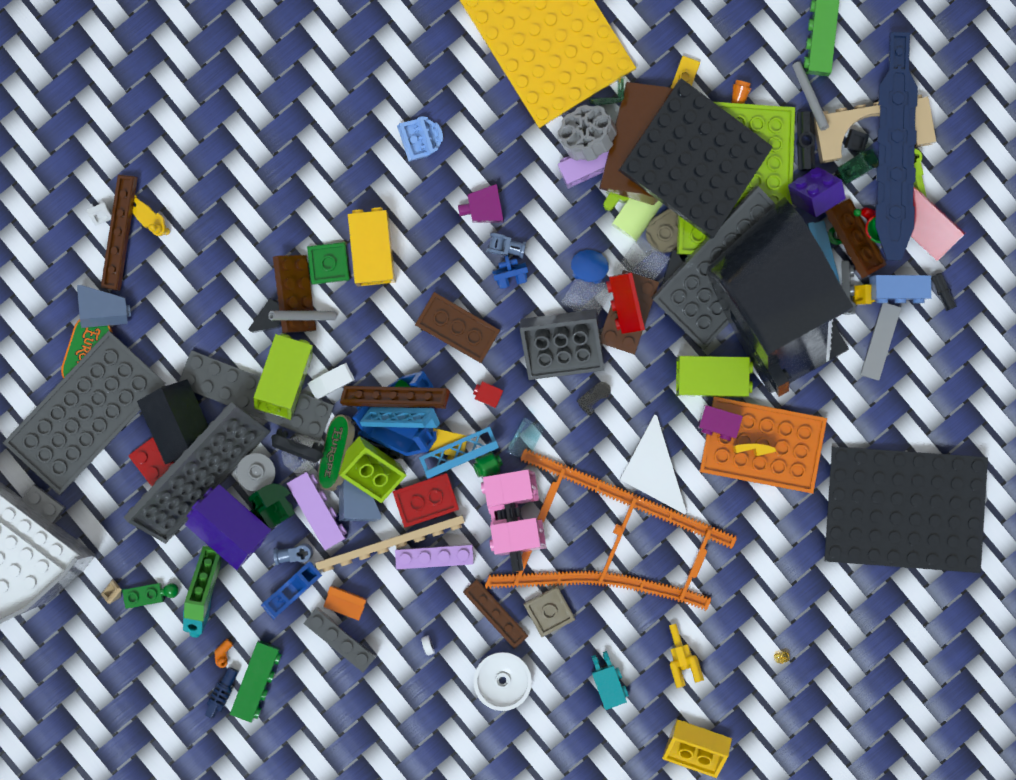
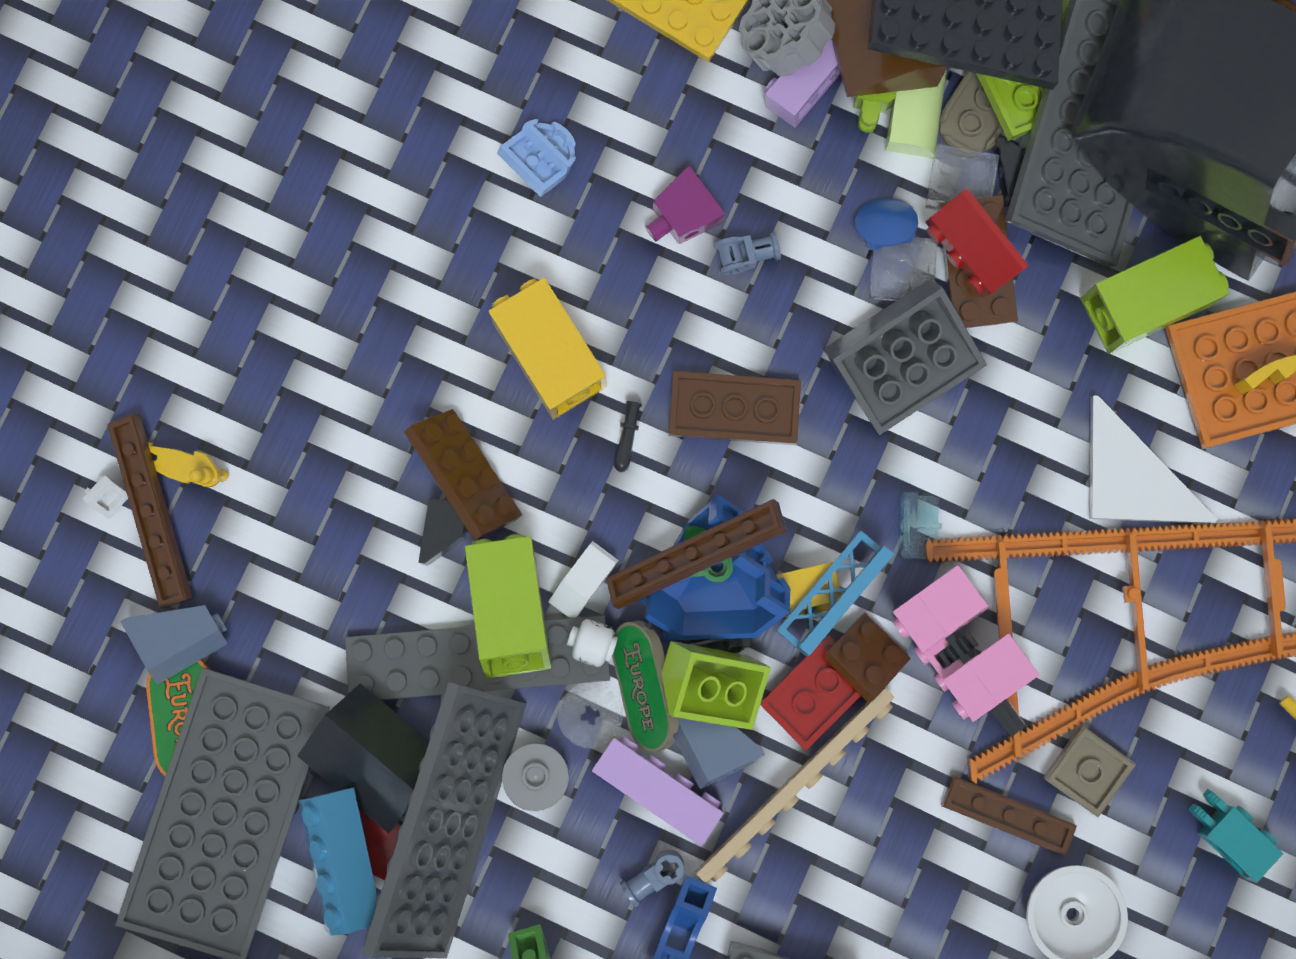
camera: 30 degrees left, 5 degrees down
dark purple brick [185,484,271,570] -> none
dark green brick [248,484,295,529] -> none
light grey piece [268,311,337,320] -> none
black piece [271,429,324,463] -> none
green tile [307,242,350,285] -> none
orange panel [323,585,367,621] -> none
dark azure fence [360,407,440,428] -> none
lavender brick [395,544,474,569] -> none
white tile [421,635,435,656] -> none
red brick [473,381,503,408] -> none
green head [473,452,503,478] -> none
blue hips [492,255,528,289] -> none
clear smoke leg [576,382,611,416] -> none
magenta brick [697,405,743,441] -> none
none -> dark azure slope [298,788,377,936]
none -> white head [567,619,618,667]
none -> black piece [614,401,642,472]
none -> reddish brown plate [823,612,911,703]

